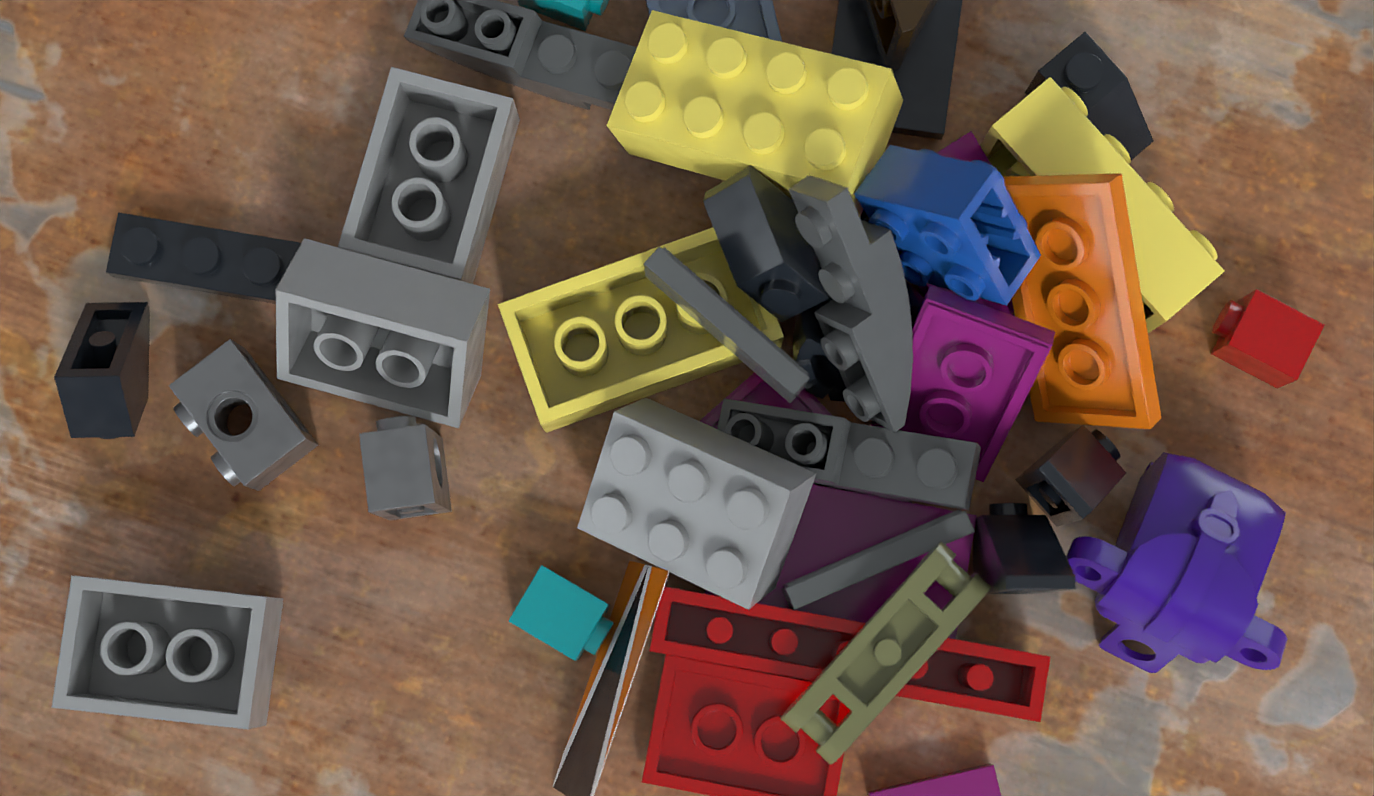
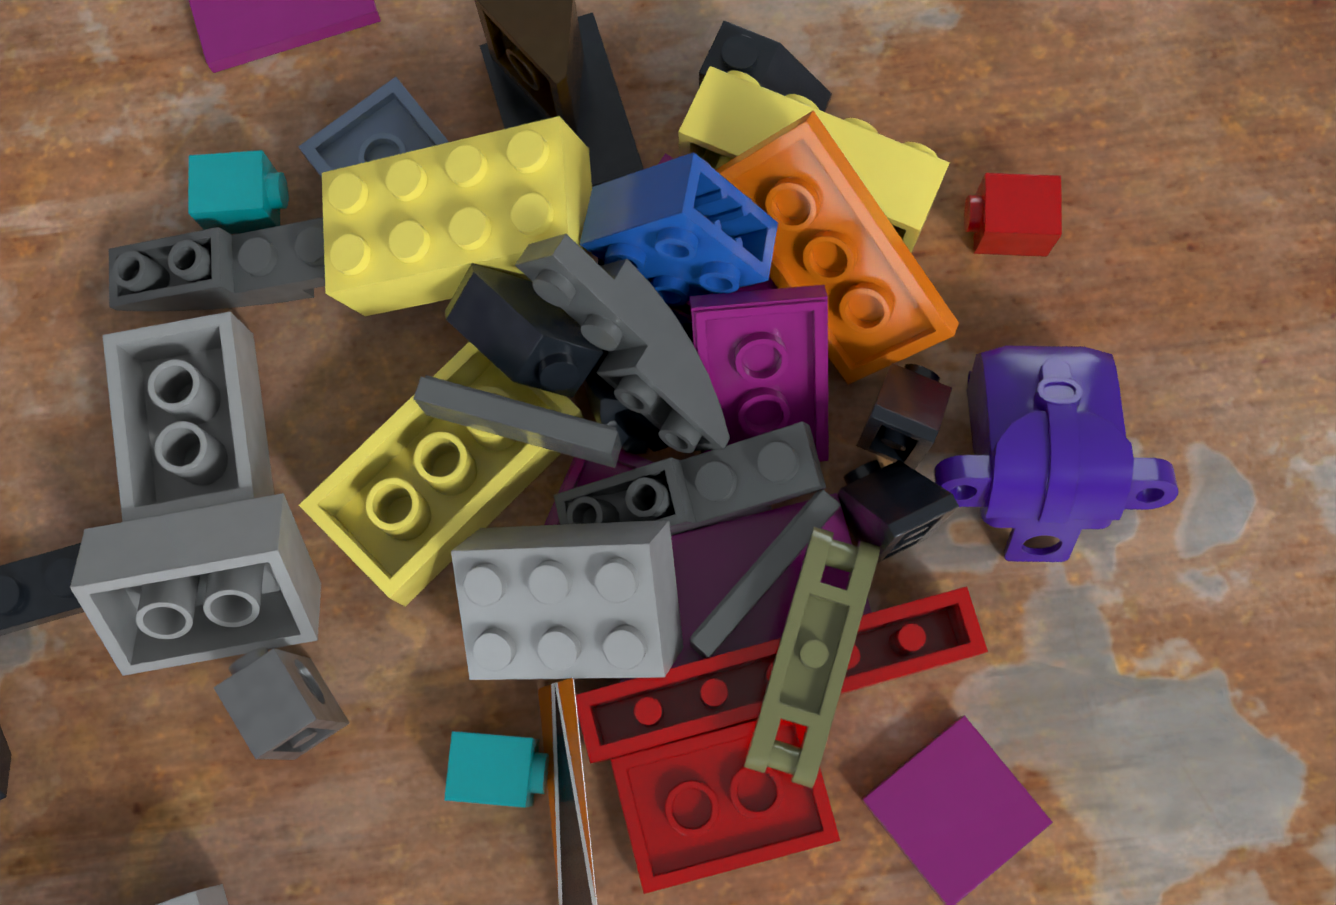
camera: 20 degrees left, 5 degrees down
flat silver brick [169,339,318,491] -> none

